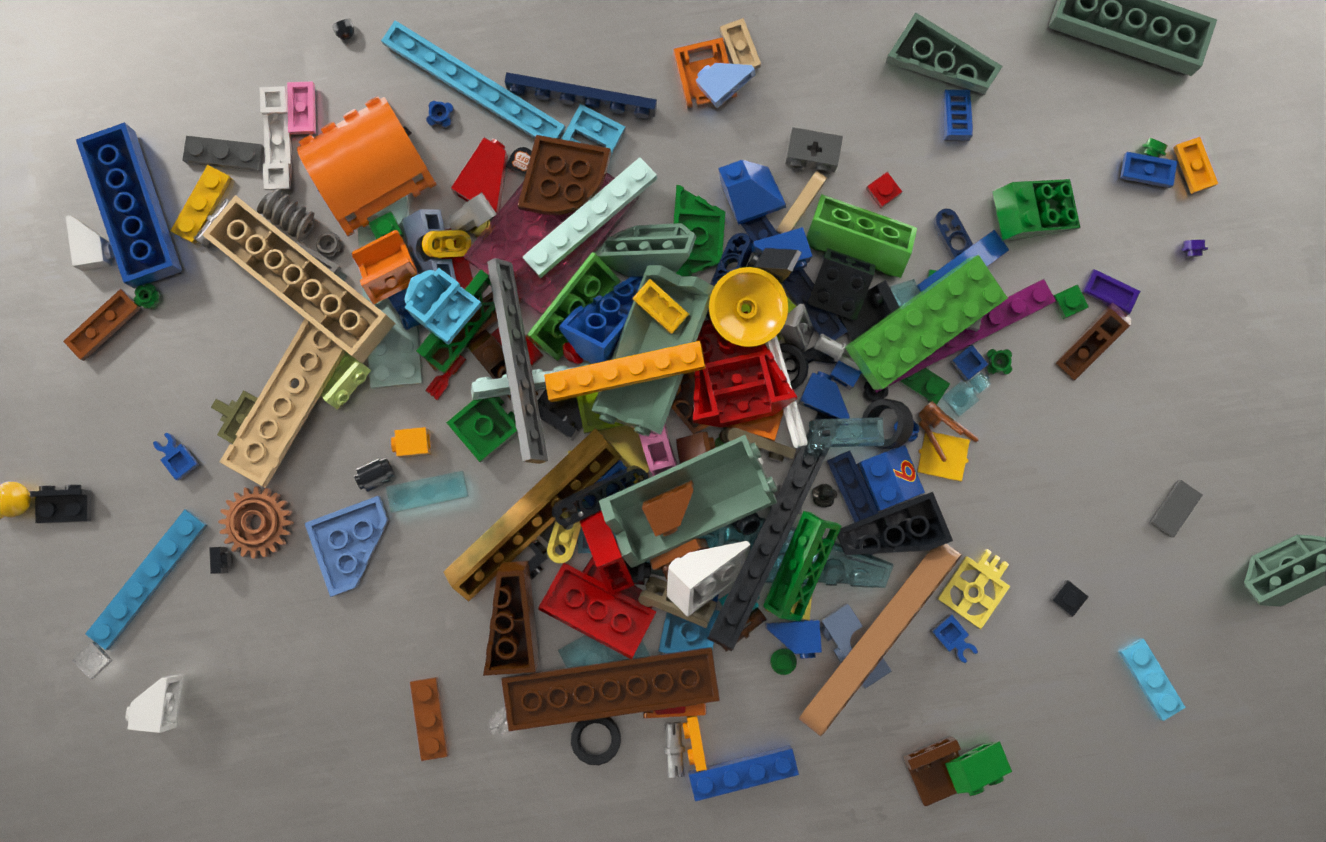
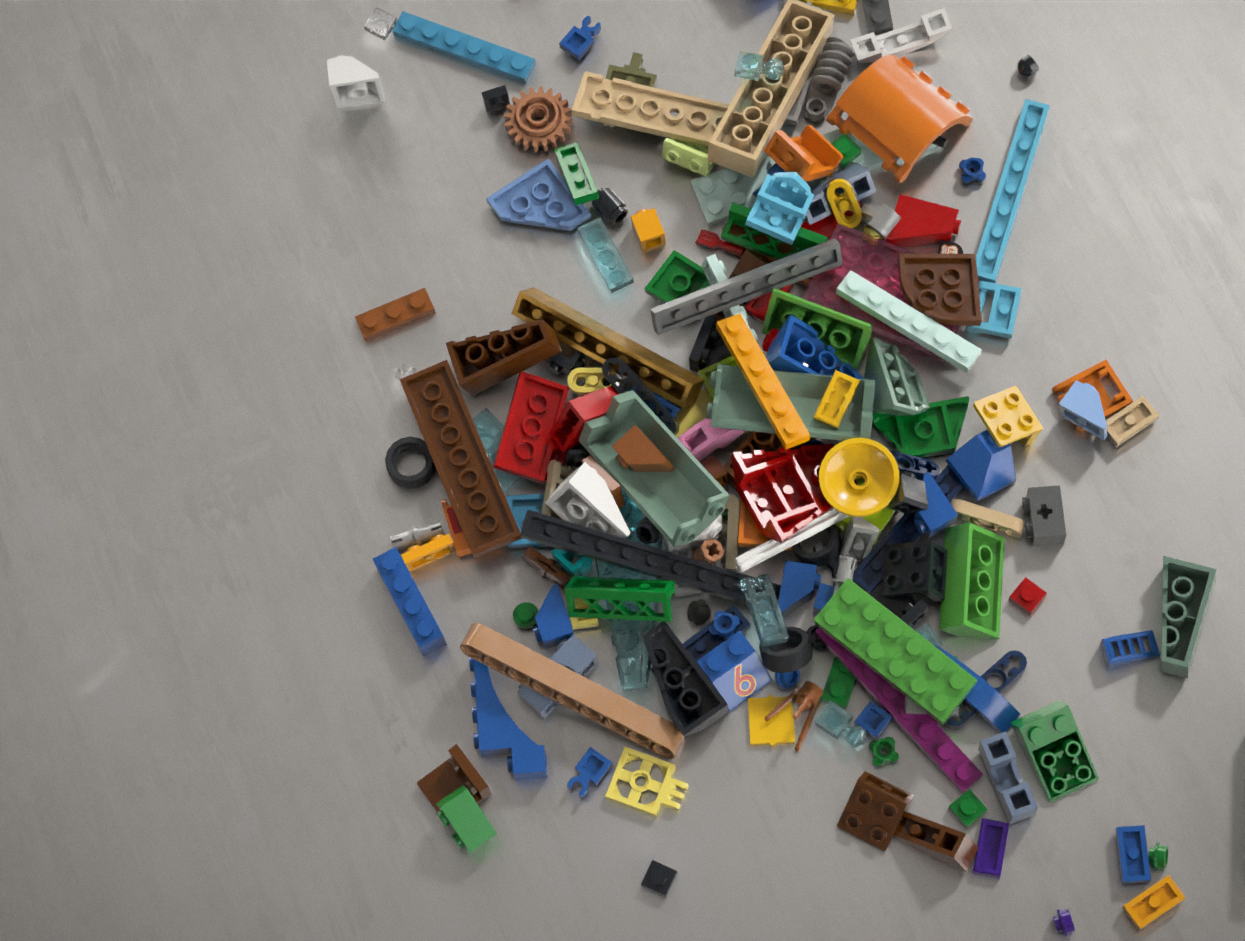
camera: 85 degrees right, 15 degrees down
bright pink plate [287,81,316,135] -> none
dark blue plate [504,72,657,118] -> none
none -> blue arch [469,657,548,781]
none -> plate [554,142,599,206]
none -> nougat bush [692,539,724,565]
none -> blue plate [709,610,740,640]
none -> clear light blue plate [734,51,785,81]
none -> reddish brown bracket [837,771,914,851]
none -> yellow bracket [973,386,1043,447]
none -> sand blue arch [978,732,1038,824]

